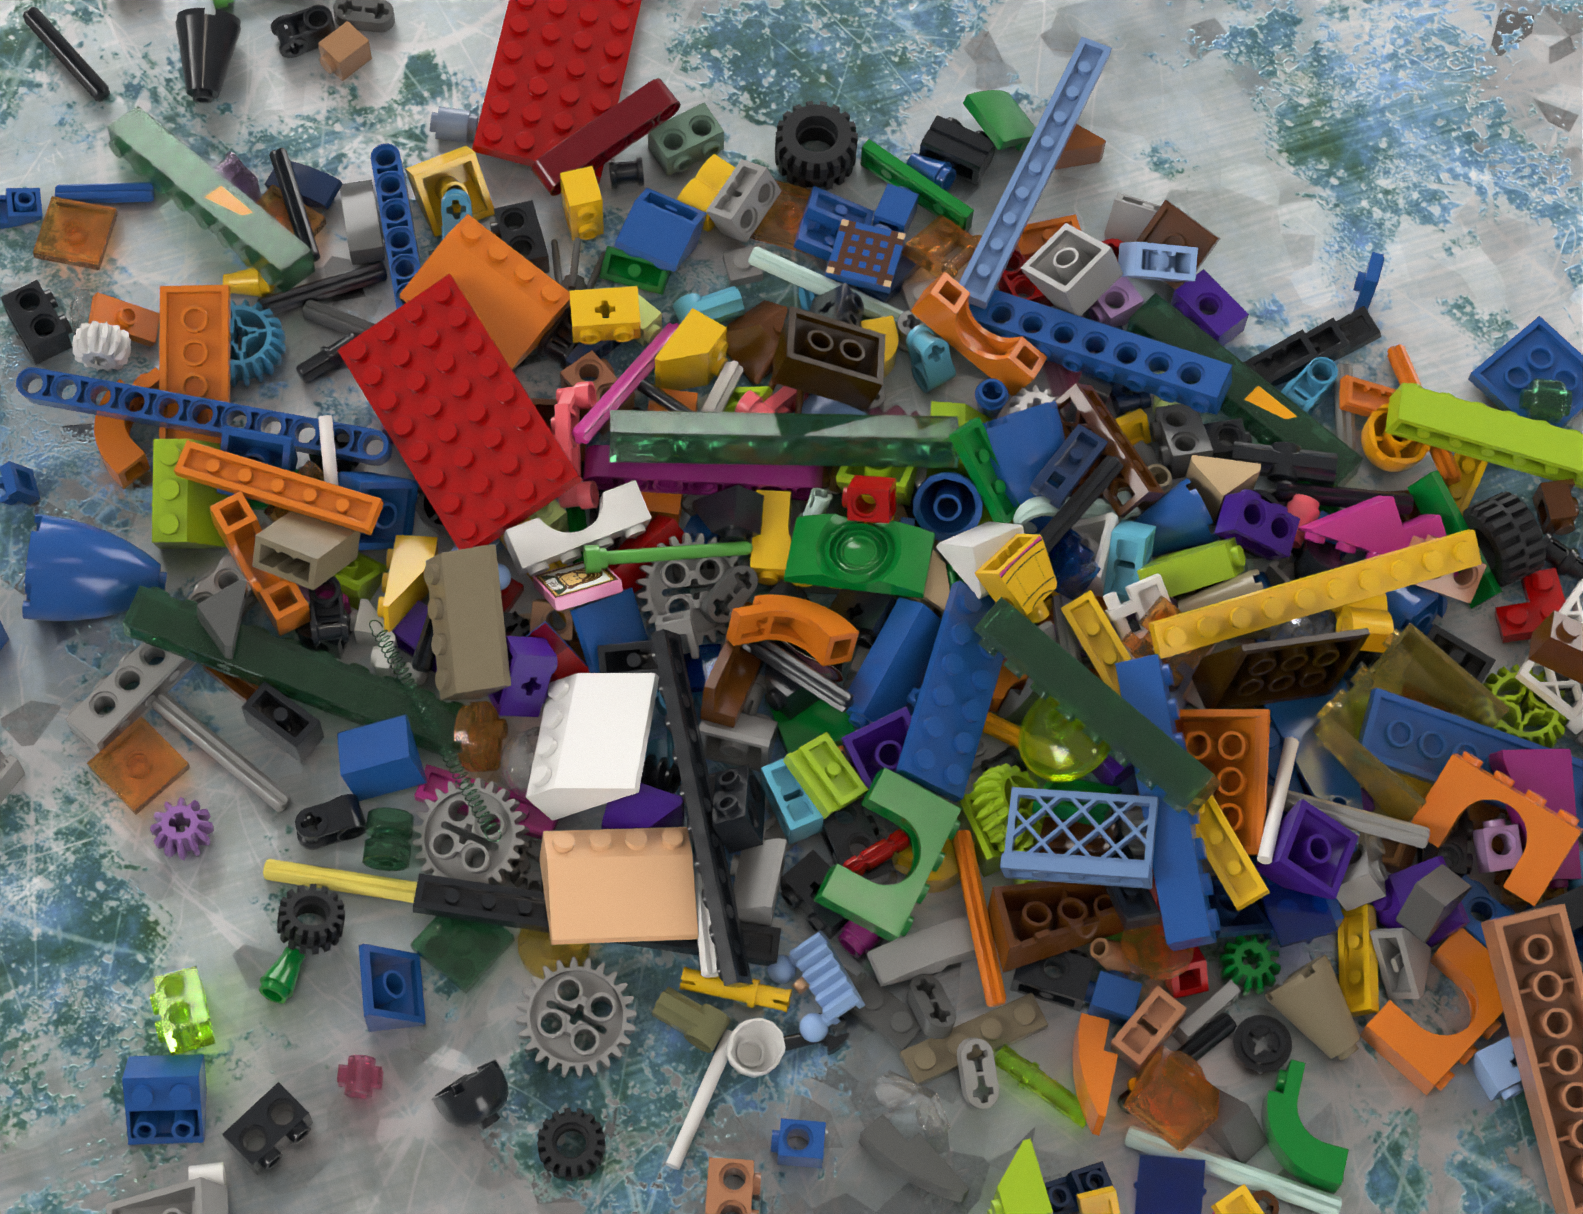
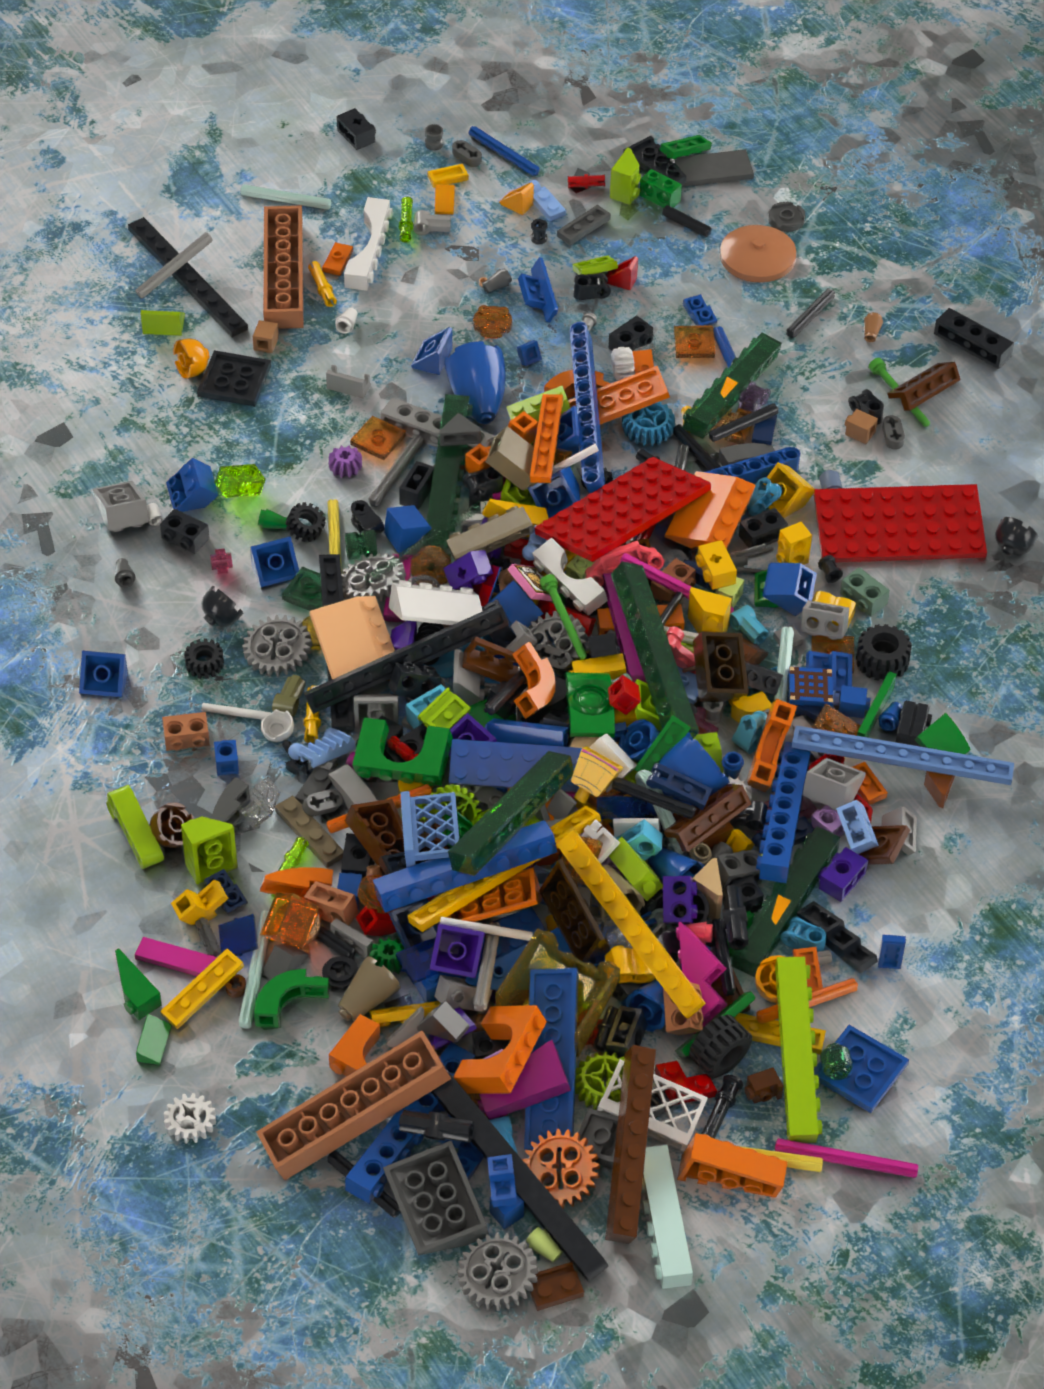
camera: 80 degrees right, 15 degrees down
black cone [175,8,241,103] -> none
dark red beam [531,78,681,196] -> none
light grey beam [957,1037,999,1109] -> none

